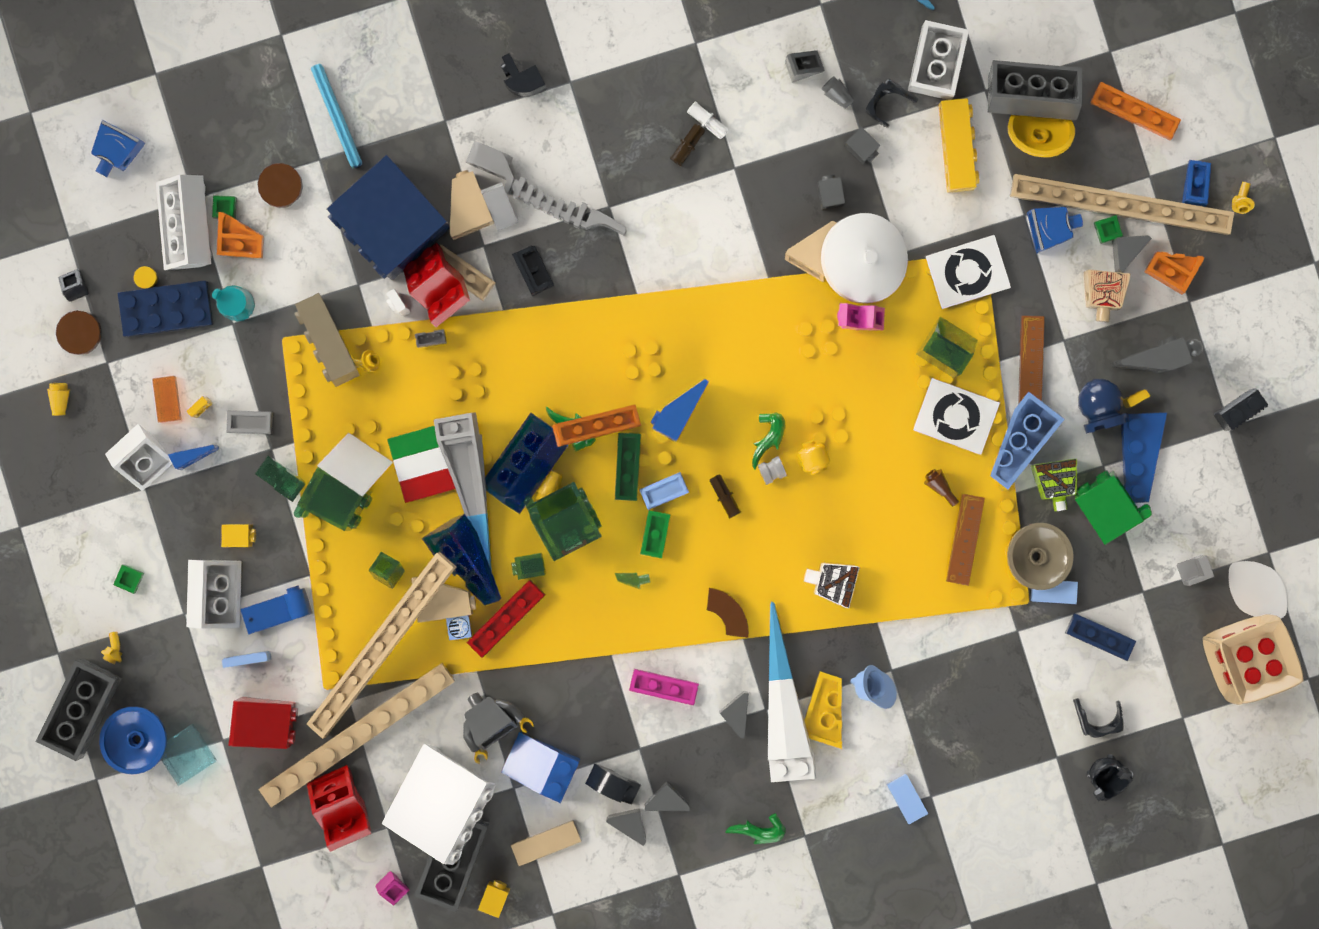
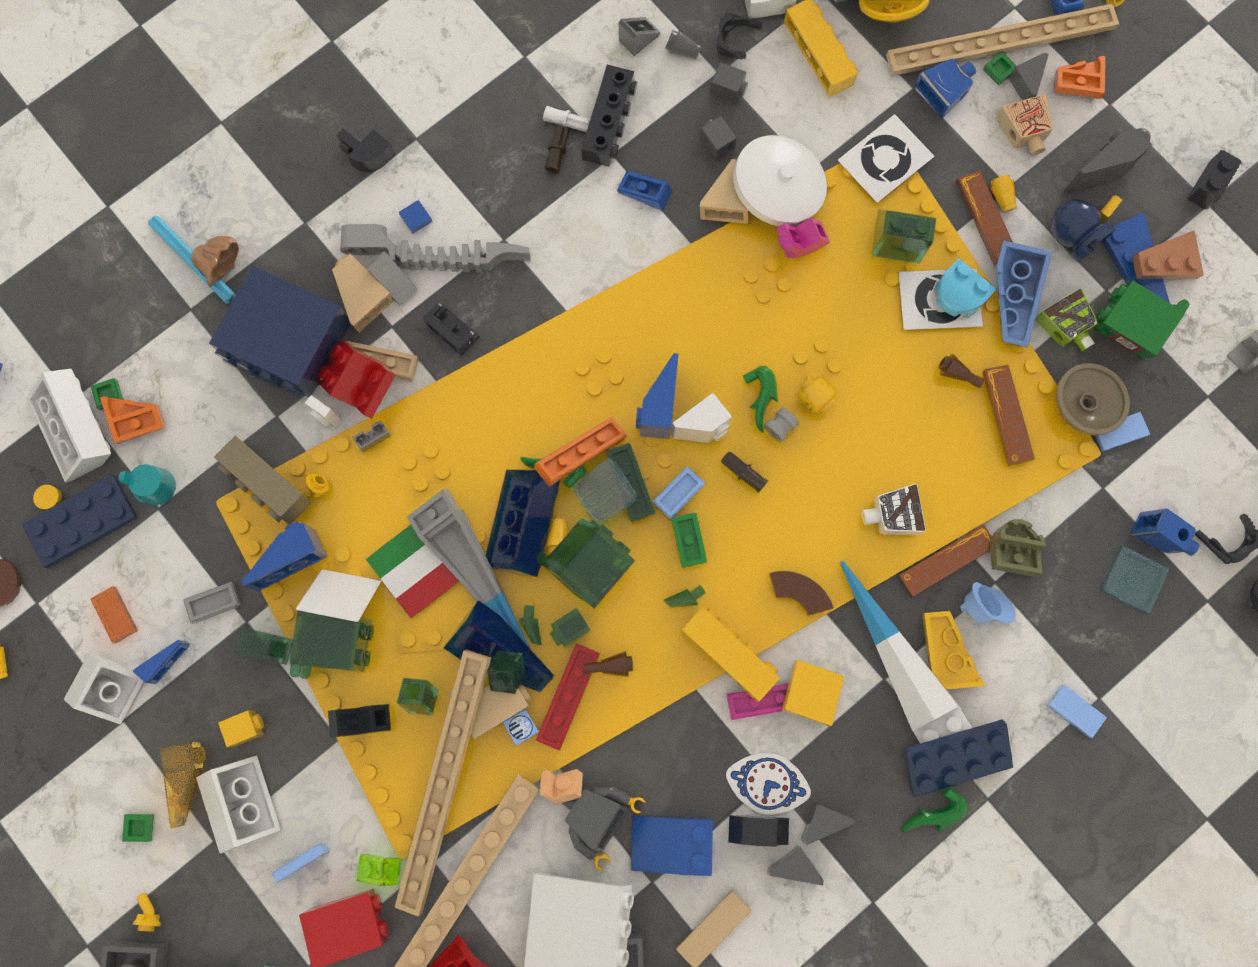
camera: 25 degrees left, 10 degrees down
yellow tile [186,396,212,418] -> none
blue door [240,585,313,635] -> none
reddish brown tile [257,163,303,208] -> none
dark grey slope [719,691,749,738] -> none
dark blue plate [1065,613,1136,661] -> none
none -> clear yellow slope [160,742,205,828]
none -> medium nougat hair [191,236,239,287]
none -> blue slope [242,522,328,592]
none -> black brick [328,704,391,738]
none -> clear neon green bracket [356,854,401,886]
none -> blue tile [399,200,433,234]
none -> clear green brick [487,650,526,694]
none -> clear green bar [519,605,542,645]
none -> light nougat bracket [540,769,583,805]
none -> tile [572,457,639,528]
none -> black brick [581,64,638,167]
none -> reddish brown cone [584,651,633,677]
none -> blue slope [617,171,672,211]
none -> white slope [671,393,732,443]
none -> yellow brick [681,607,780,702]
none -> sticker [726,753,811,815]
none -> yellow tile [782,660,844,726]
none -> dark orange tile [898,525,992,598]
none -> dark blue plate [903,719,1014,797]
none -> medium azure slope [934,258,996,317]
none -> yellow cone [990,175,1017,213]
none -> olive slope [990,519,1046,577]
none -> clear light blue tile [1100,546,1169,614]
none -> blue torso [1130,508,1200,556]
none -> nougat wing [1132,230,1204,279]

